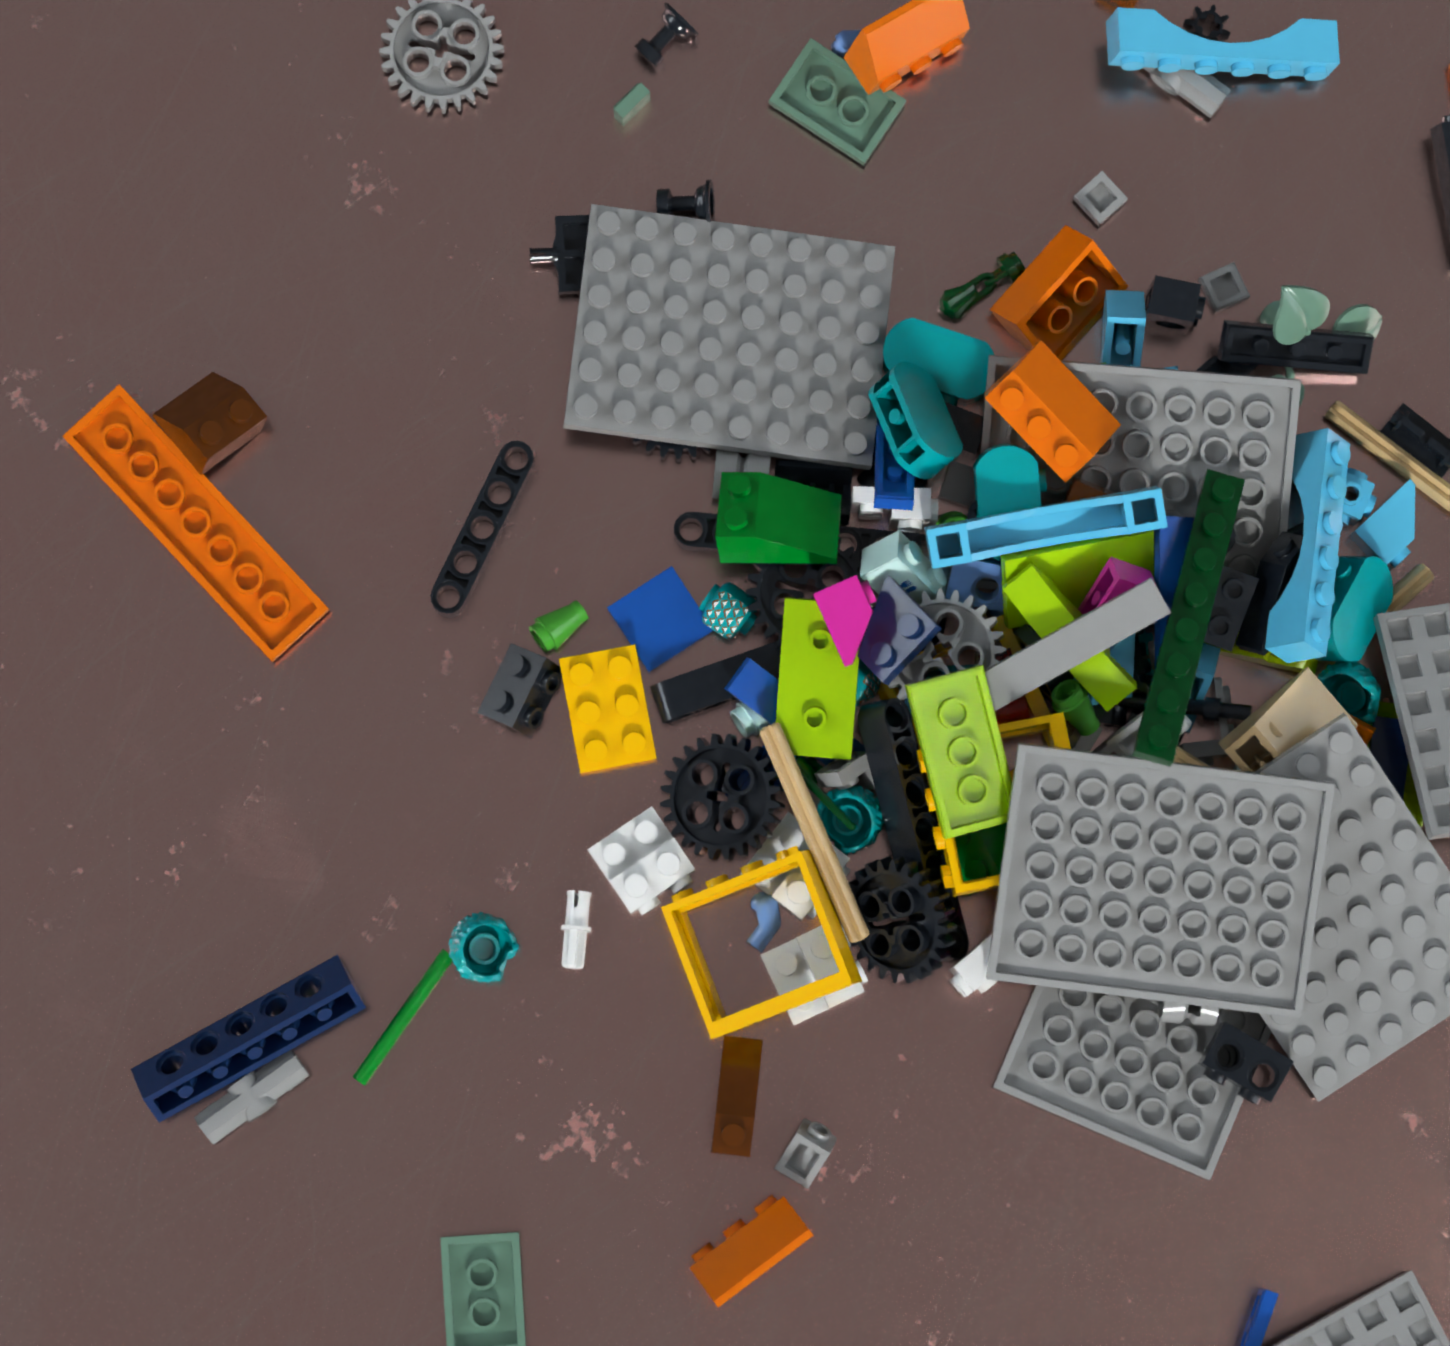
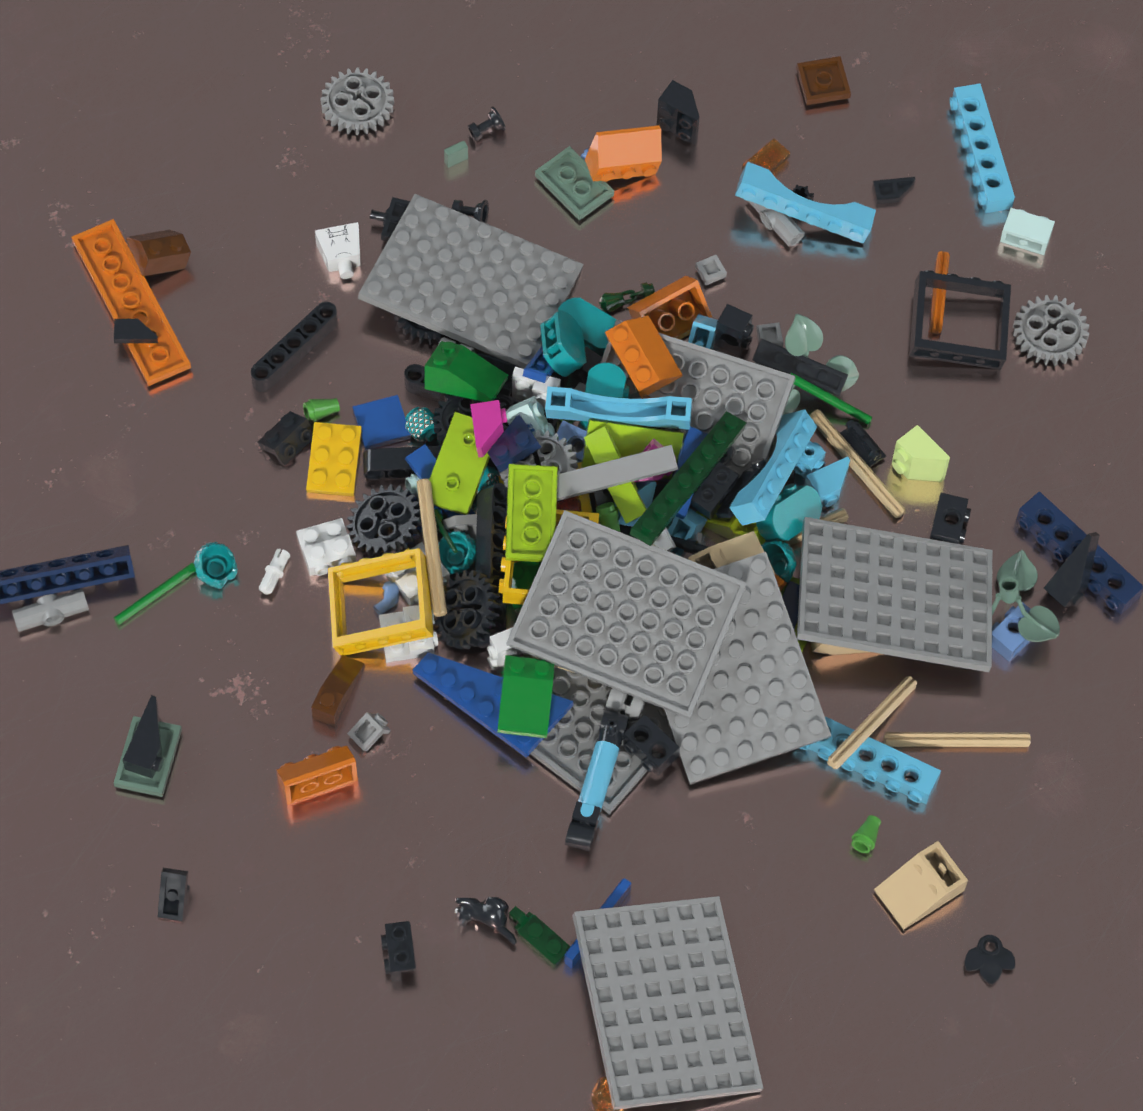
camera: 20 degrees right, 20 degrees down
none -> black tile [114,319,158,343]
none -> black slope [123,695,164,779]
none -> white torso [315,222,361,279]
none -> blue wing [412,652,574,758]
none -> green slope [497,655,554,739]
none -> piece [565,710,630,851]
none -> green bar [789,372,872,425]

